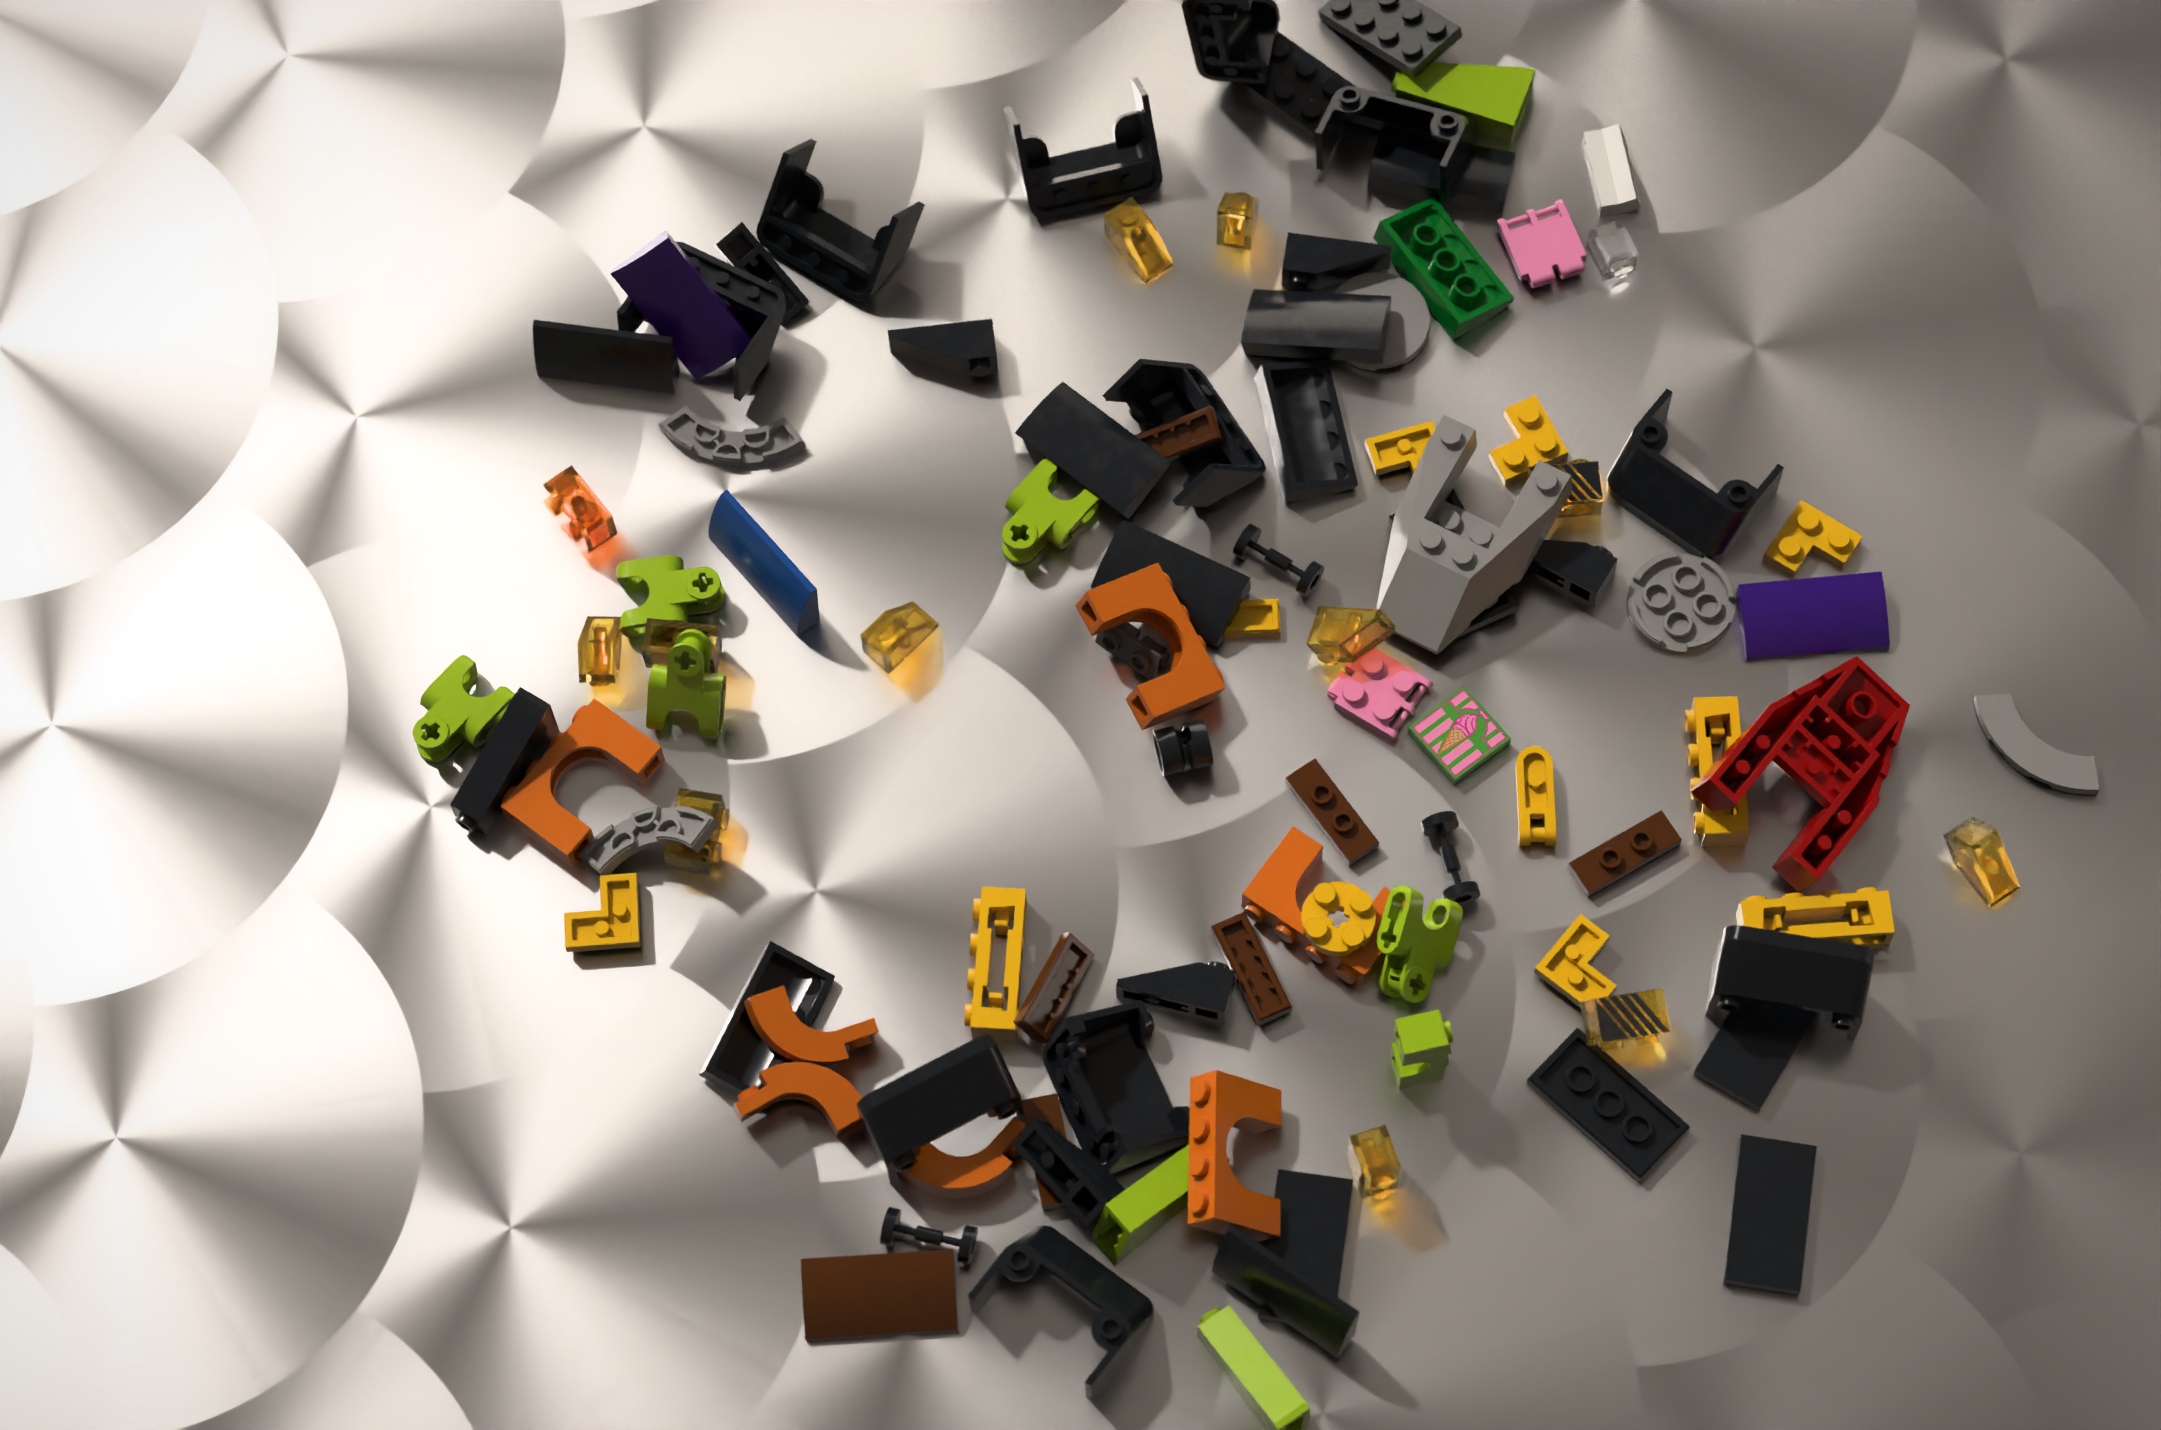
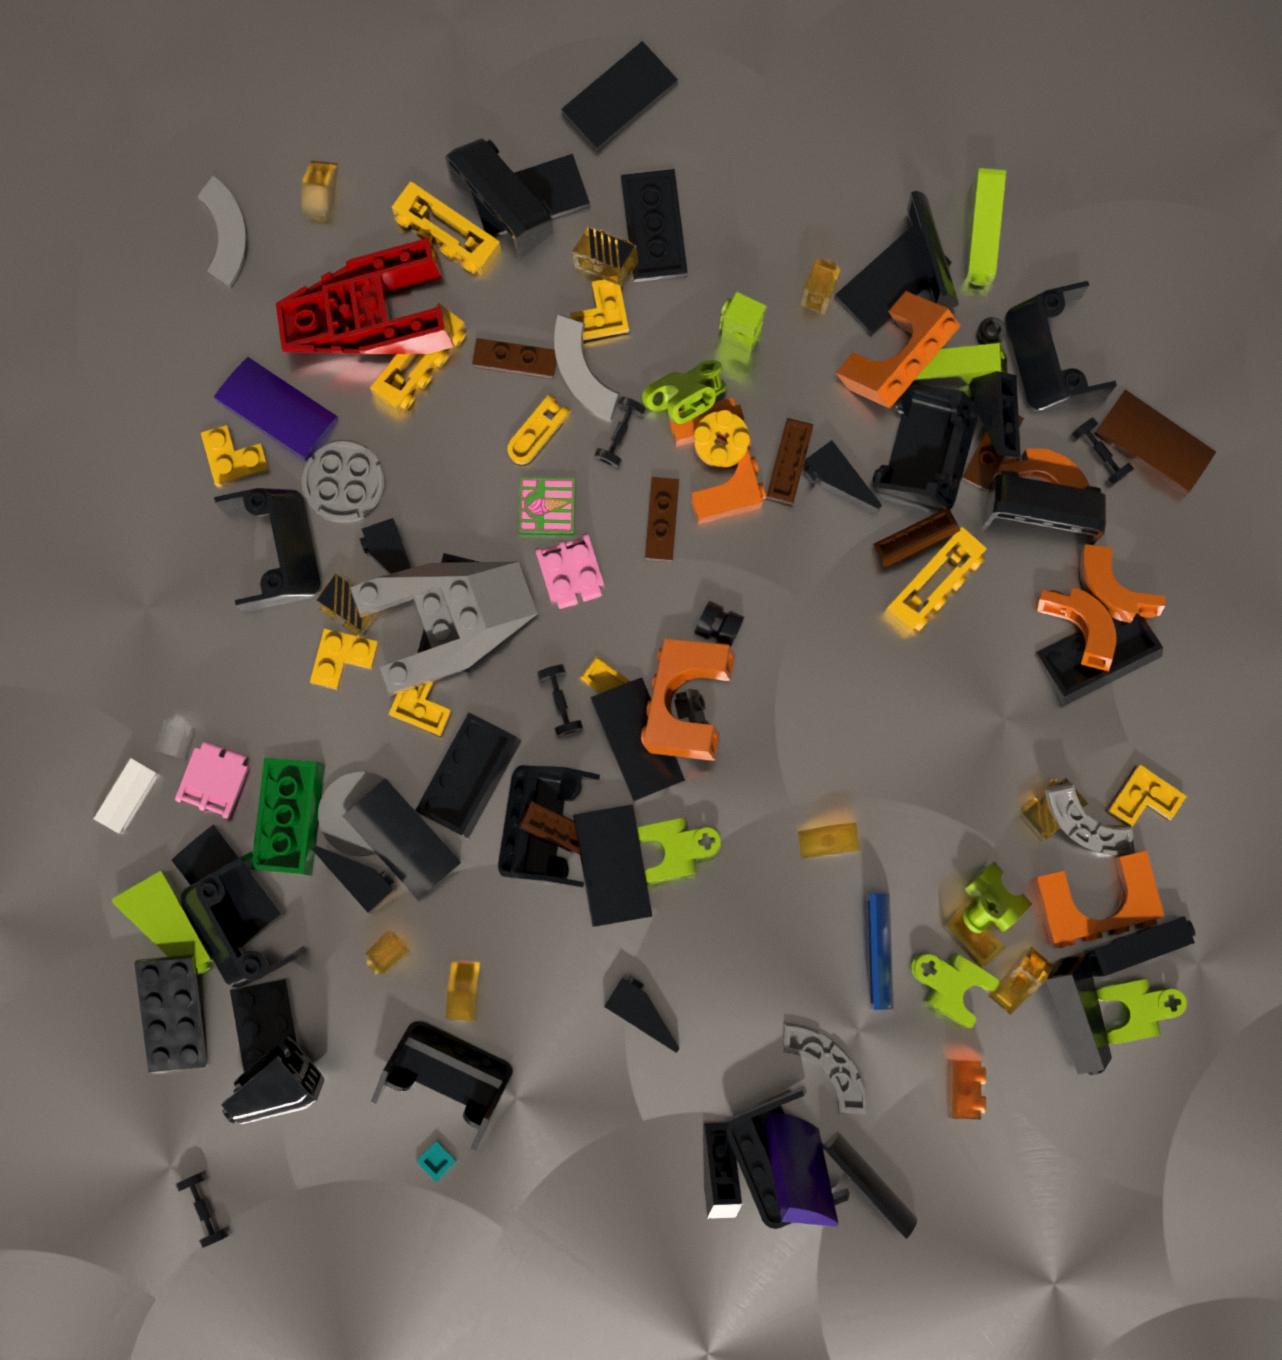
camera: 145 degrees left, 15 degrees up
black windscreen [756,139,925,301] -> none
clear yellow slope [1306,606,1396,665] -> none
none -> teal tile [416,1140,457,1182]
none -> light grey tile [554,314,620,420]
none -> dark grey plate [978,317,1006,344]
none -> black slope [1045,953,1112,1075]

